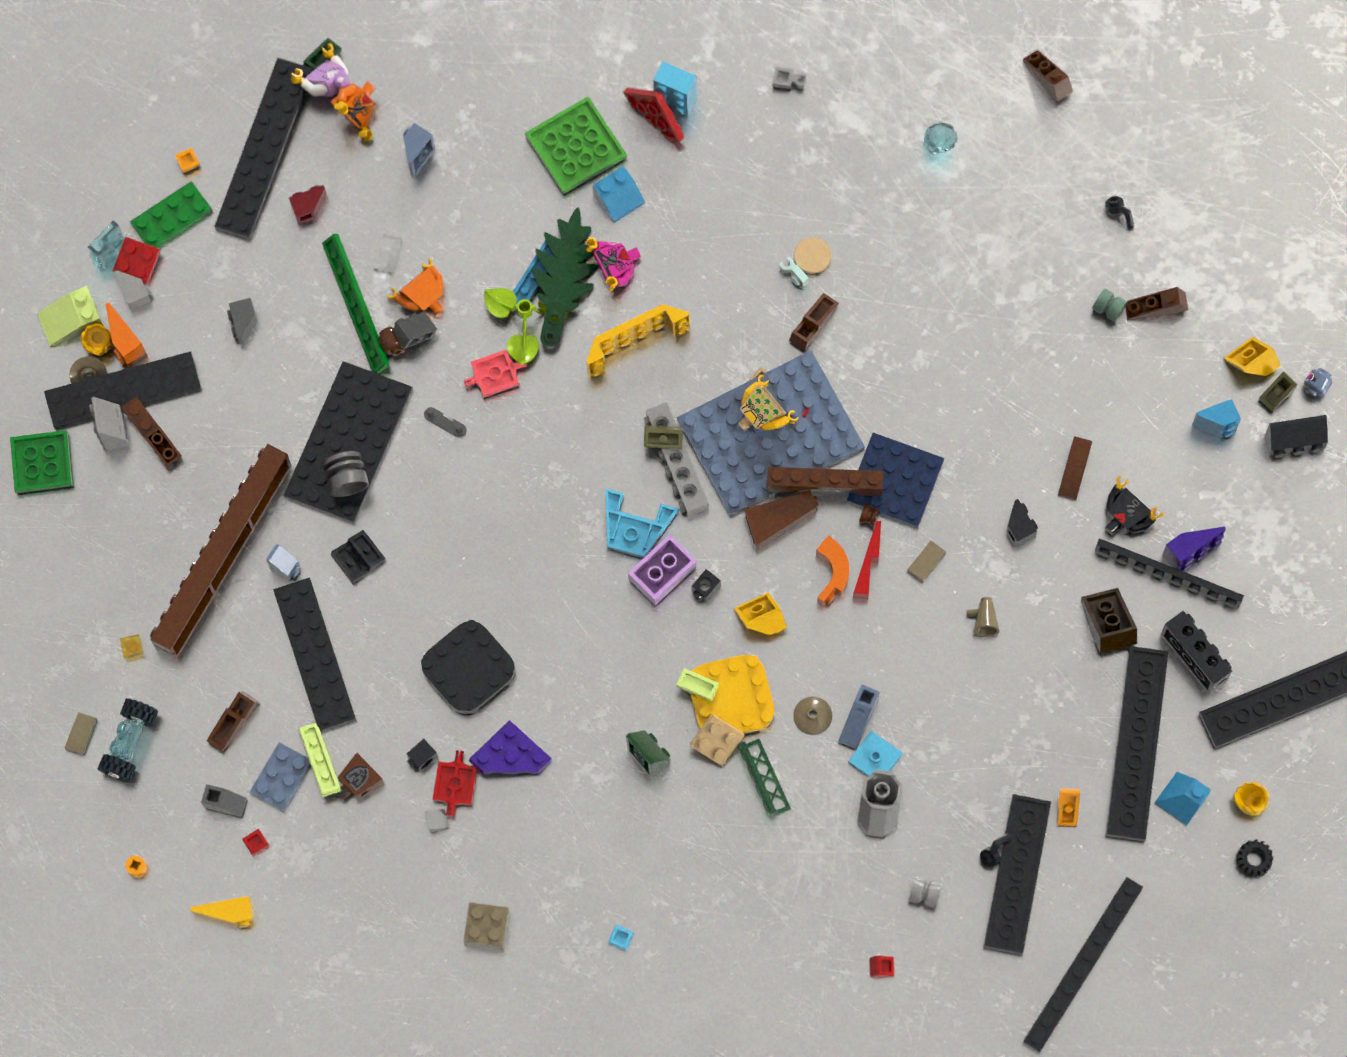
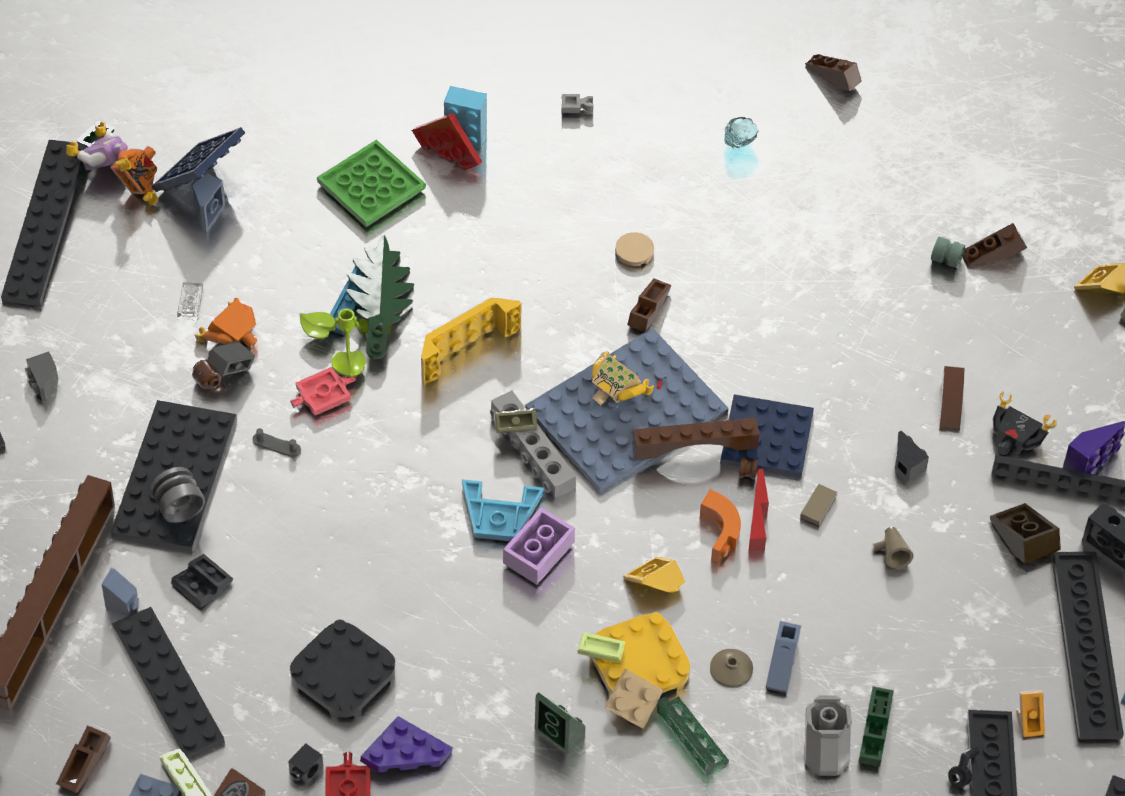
camera: 15 degrees left, 20 degrees down
dark red slope [289,185,327,224] -> none
green tile [322,234,390,374] -> none
torso [584,237,641,291] -> none
dark azure slope [592,166,645,222] -> none
black brick [691,569,721,603] -> none
reddish brown slope [744,490,819,550] -> none
light aqua plate [779,257,809,289] -> none
medium azure plate [848,731,903,776] -> none
black plate [1105,196,1134,229] -> none
dark azure slope [1192,399,1241,438] -> none
none -> dark blue plate [151,127,245,193]
none -> dark green slope [858,686,894,767]

